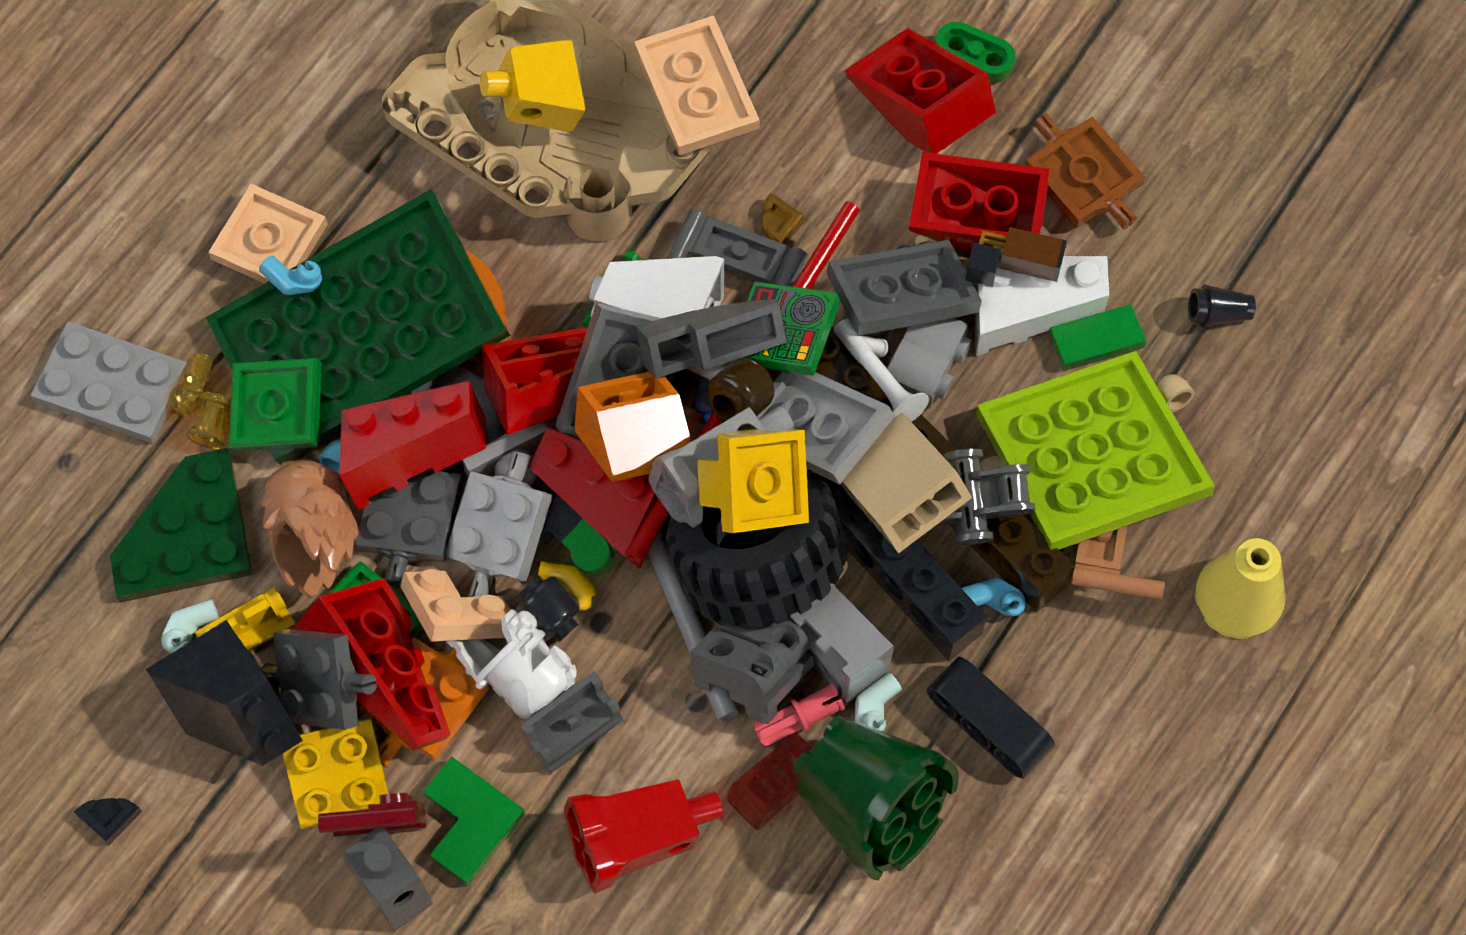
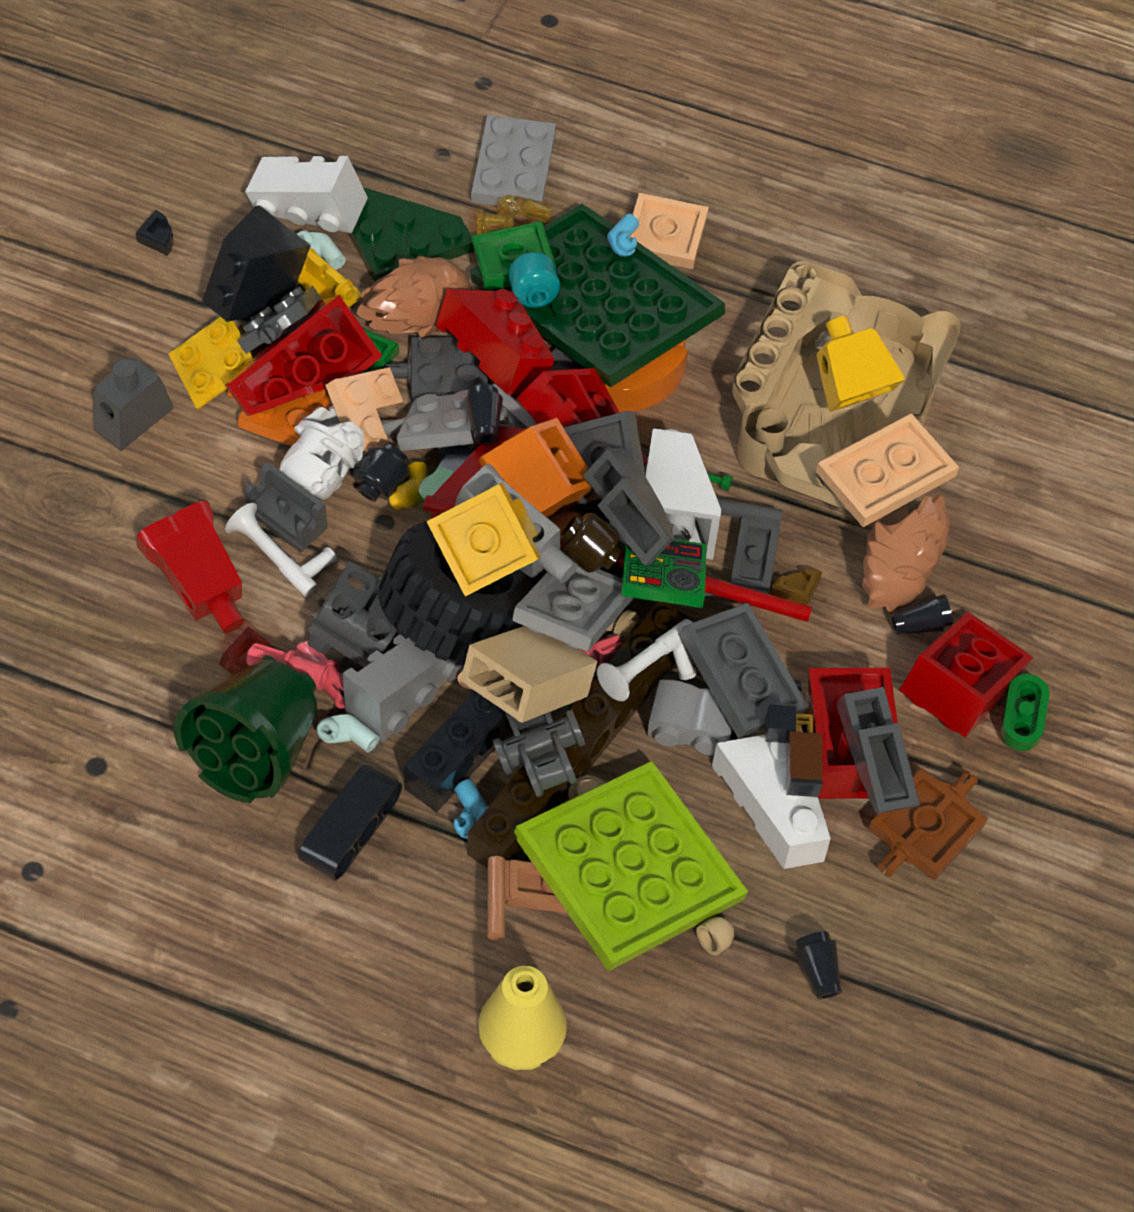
camera: 75 degrees right, 10 degrees down
dark red plate [318,793,427,837] -> none
green tile [423,756,525,886] -> none
green tile [1049,304,1146,371] -> none
none -> white piece [225,503,337,598]
none -> white wedge [245,156,368,233]
none -> coral axle [246,643,330,690]
none -> black cone [464,384,503,445]
none -> teal head [508,252,560,308]
none -> dark grey slope [836,687,920,814]
none -> nougat head [861,494,950,613]
none -> black cone [891,593,953,635]

